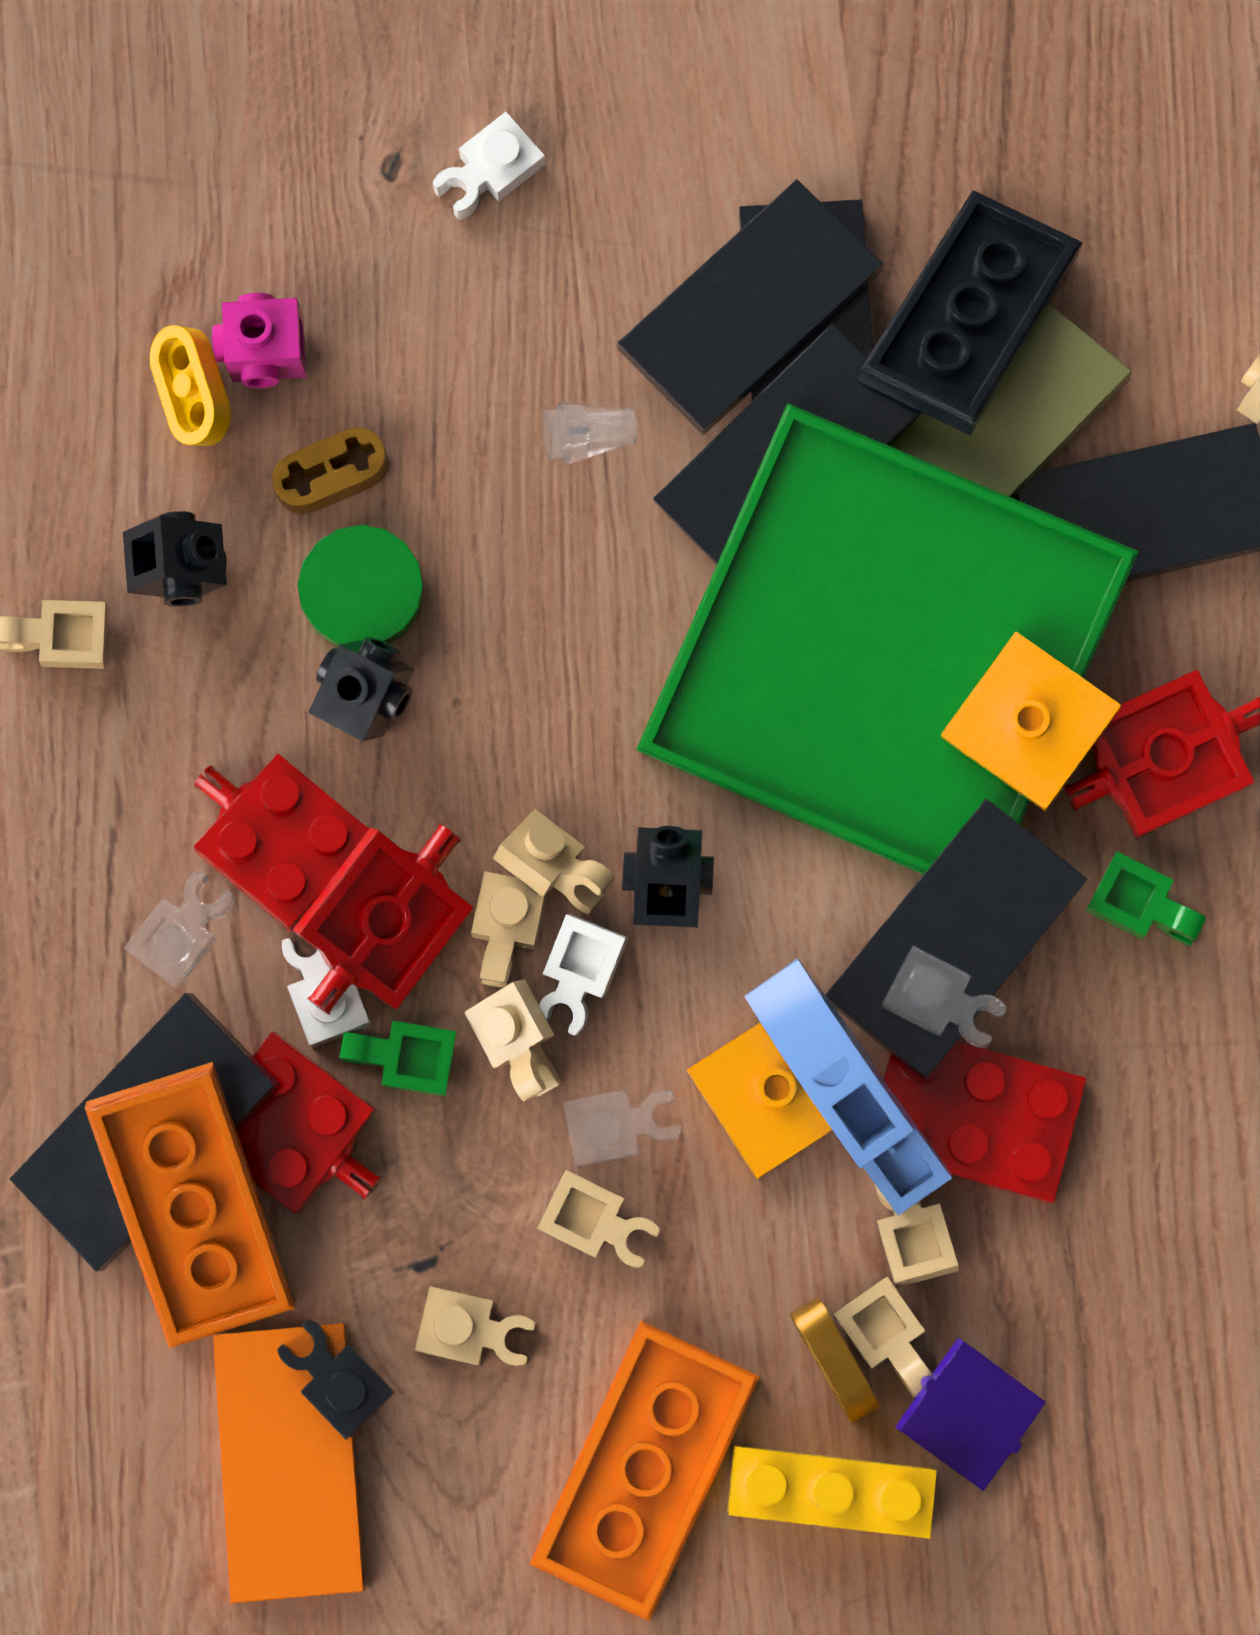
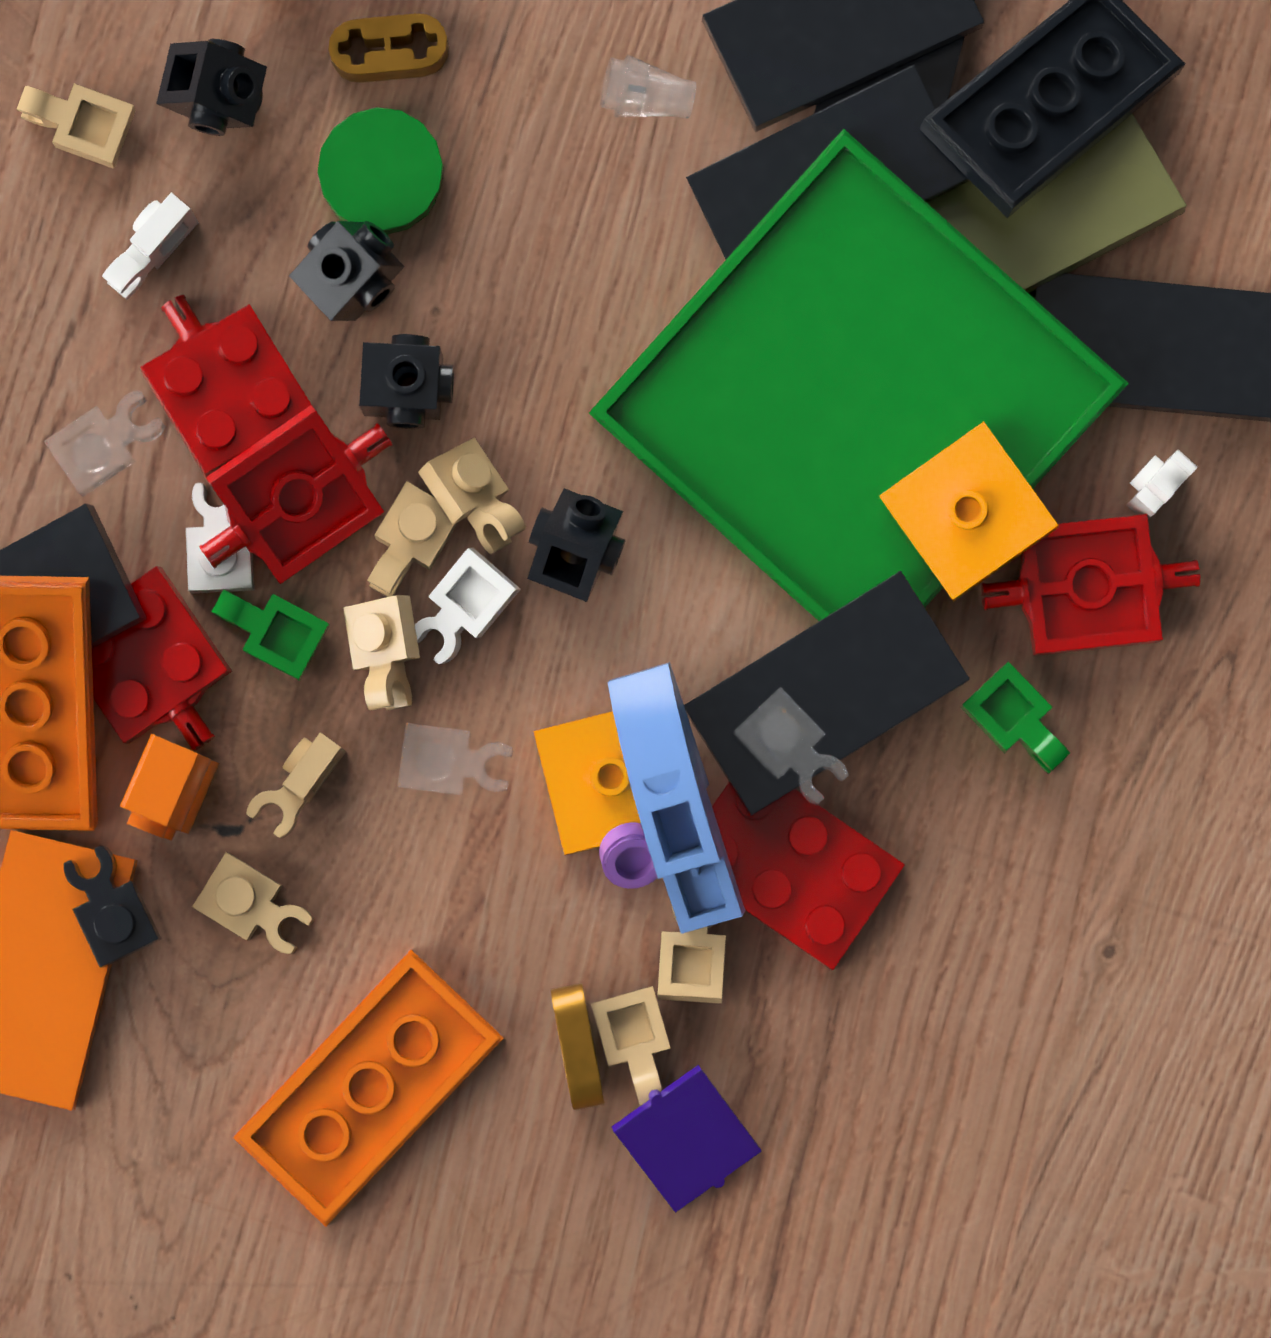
camera: 15 degrees right, 5 degrees up
tan plate [537,1170,660,1268] -> none
yellow brick [727,1445,937,1539] -> none
none -> white plate [102,192,199,300]
none -> orange brick [120,734,219,841]
none -> tan plate [246,732,346,839]
none -> black brick [359,334,454,429]
none -> medium lavender tile [599,822,658,889]
none -> white plate [1126,450,1198,519]

